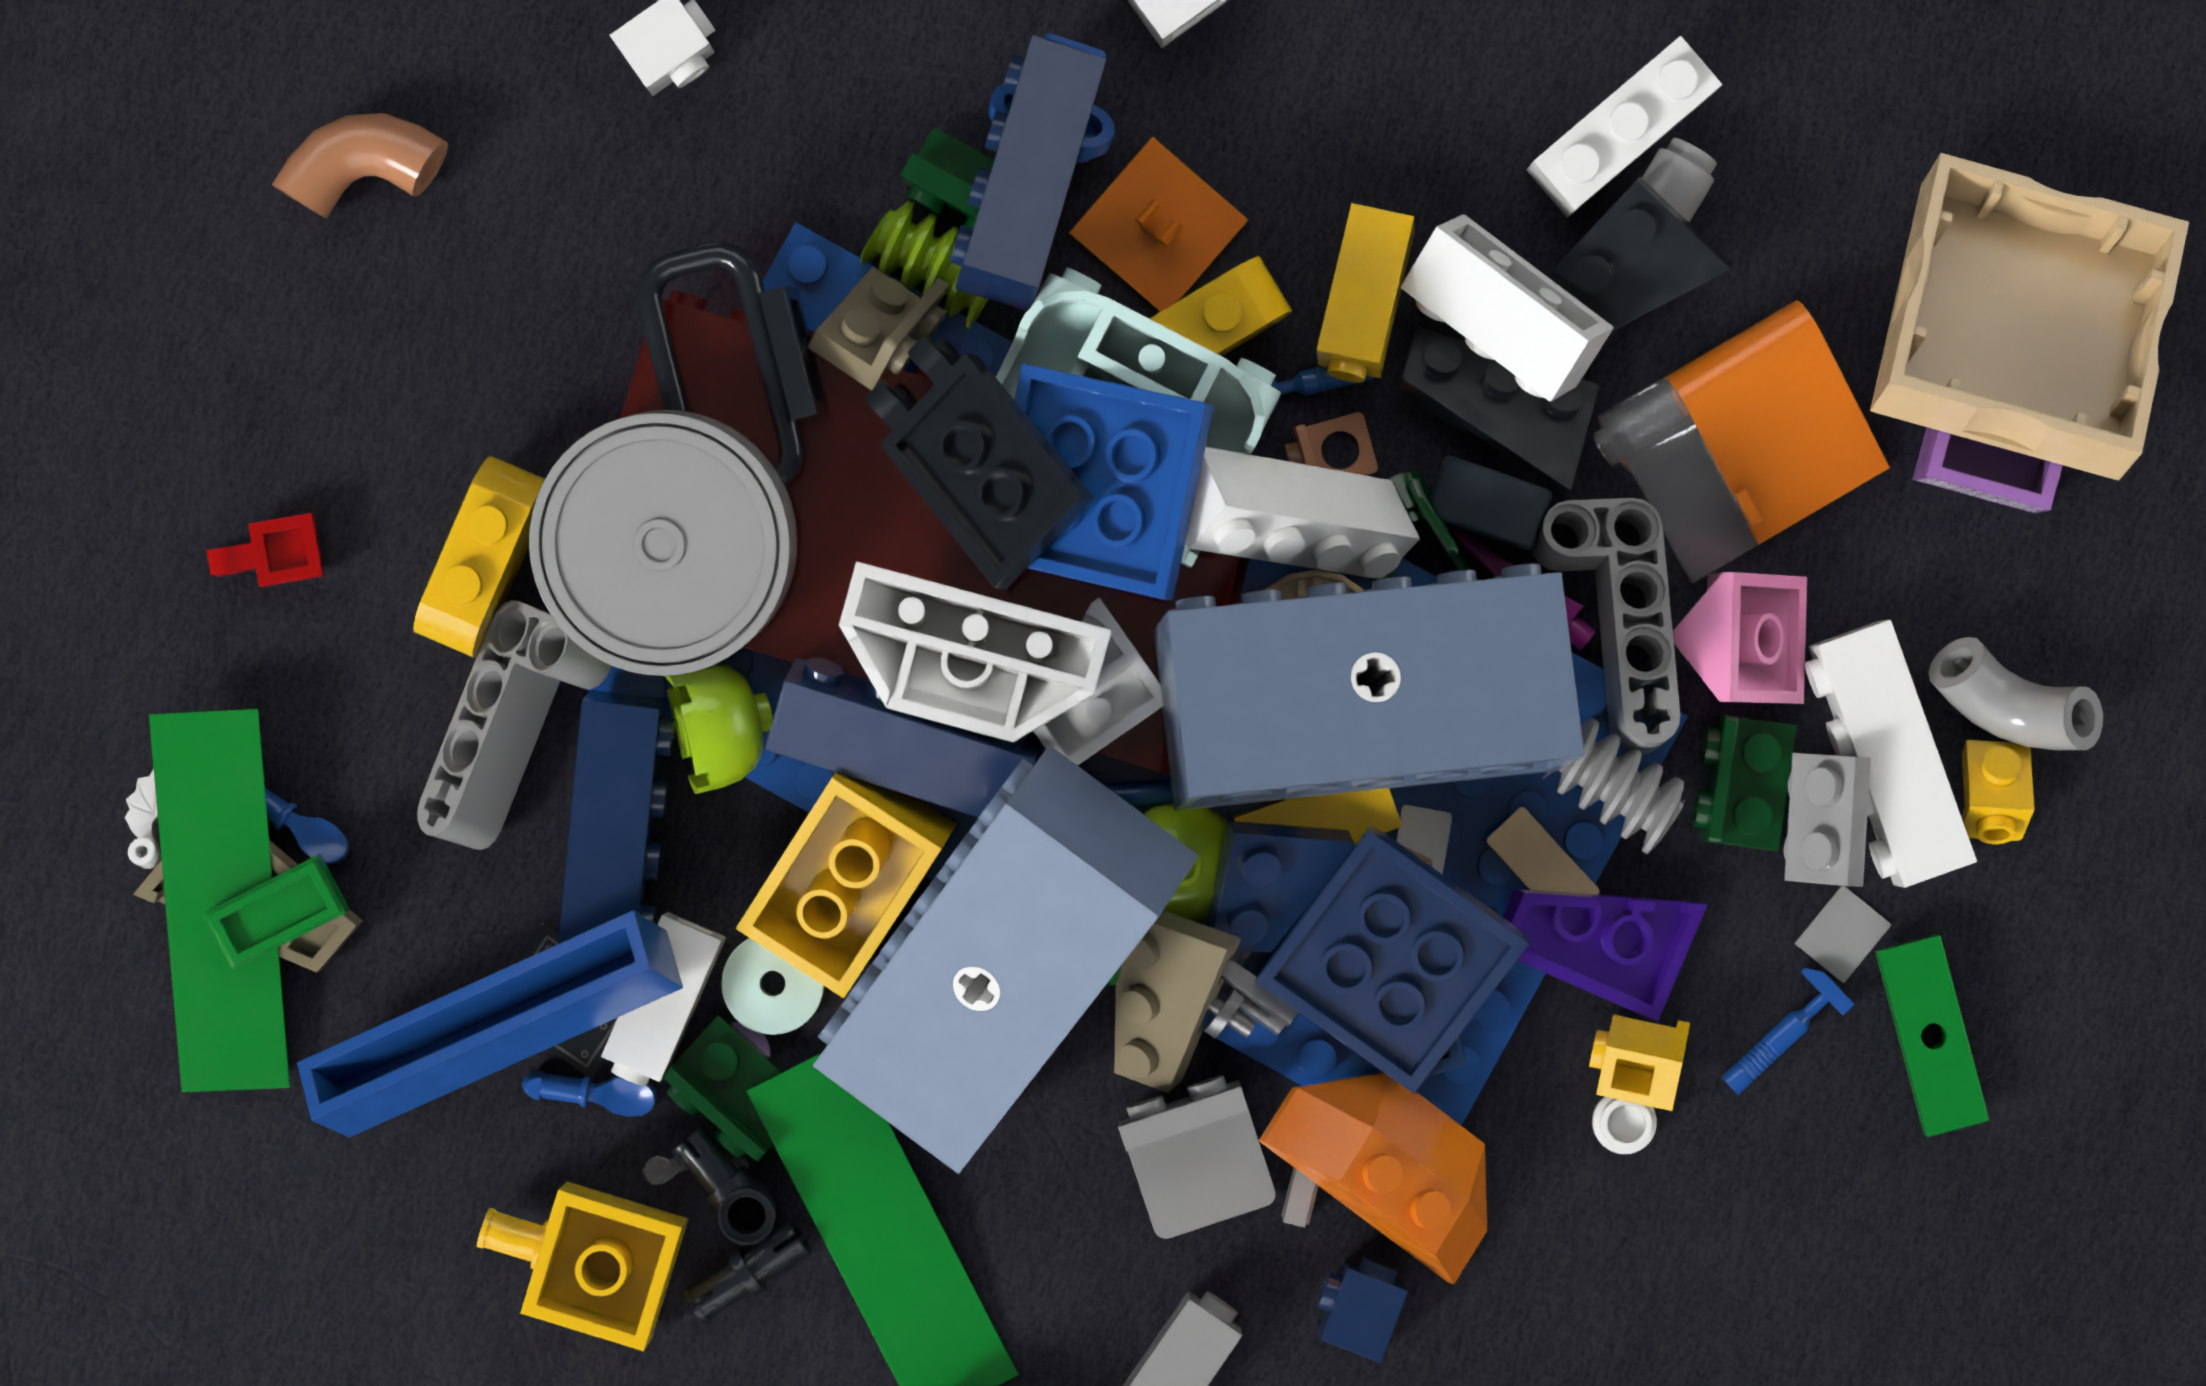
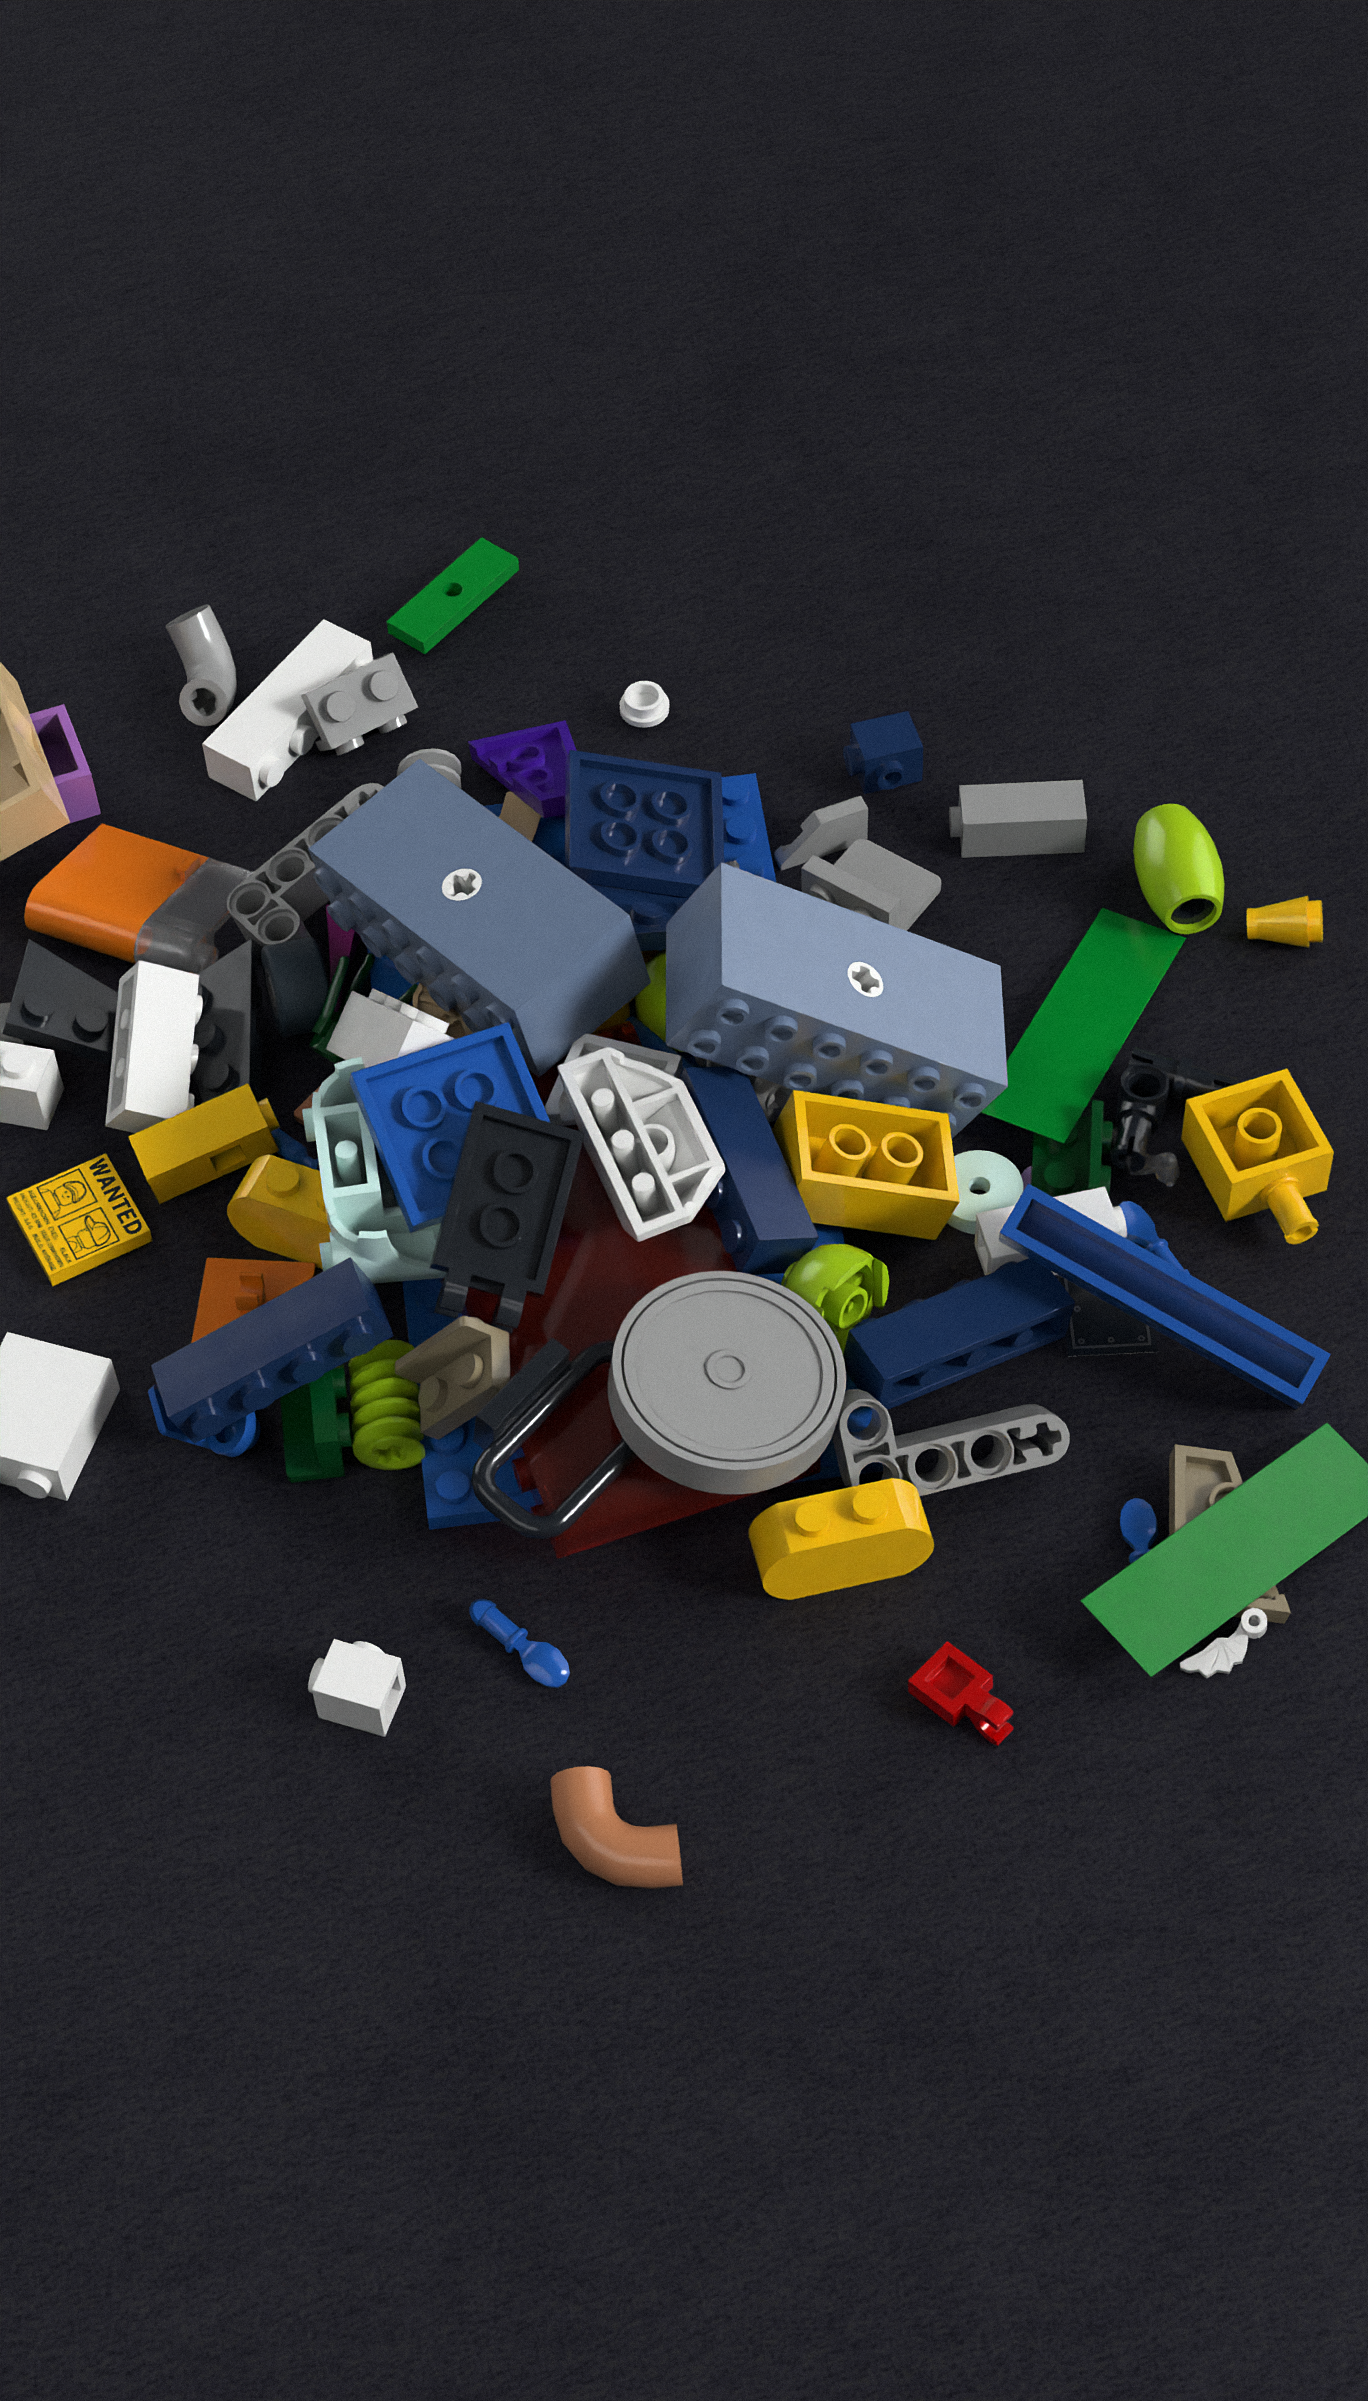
camera: 130 degrees left, 35 degrees down
green tile [203,853,350,970] -> none
orange wedge [1259,1072,1487,1284] -> none
yellow brick [1589,1015,1690,1111] -> none
bright pink slope [1673,572,1807,704] -> none
dark green bracket [1692,715,1797,852] -> none
blue piece [1721,968,1855,1096] -> none
light grey sticker [1795,886,1892,984] -> none
yellow bracket [1961,740,2034,844] -> none
none -> yellow tile [6,1153,153,1287]
none -> blue piece [469,1599,570,1688]

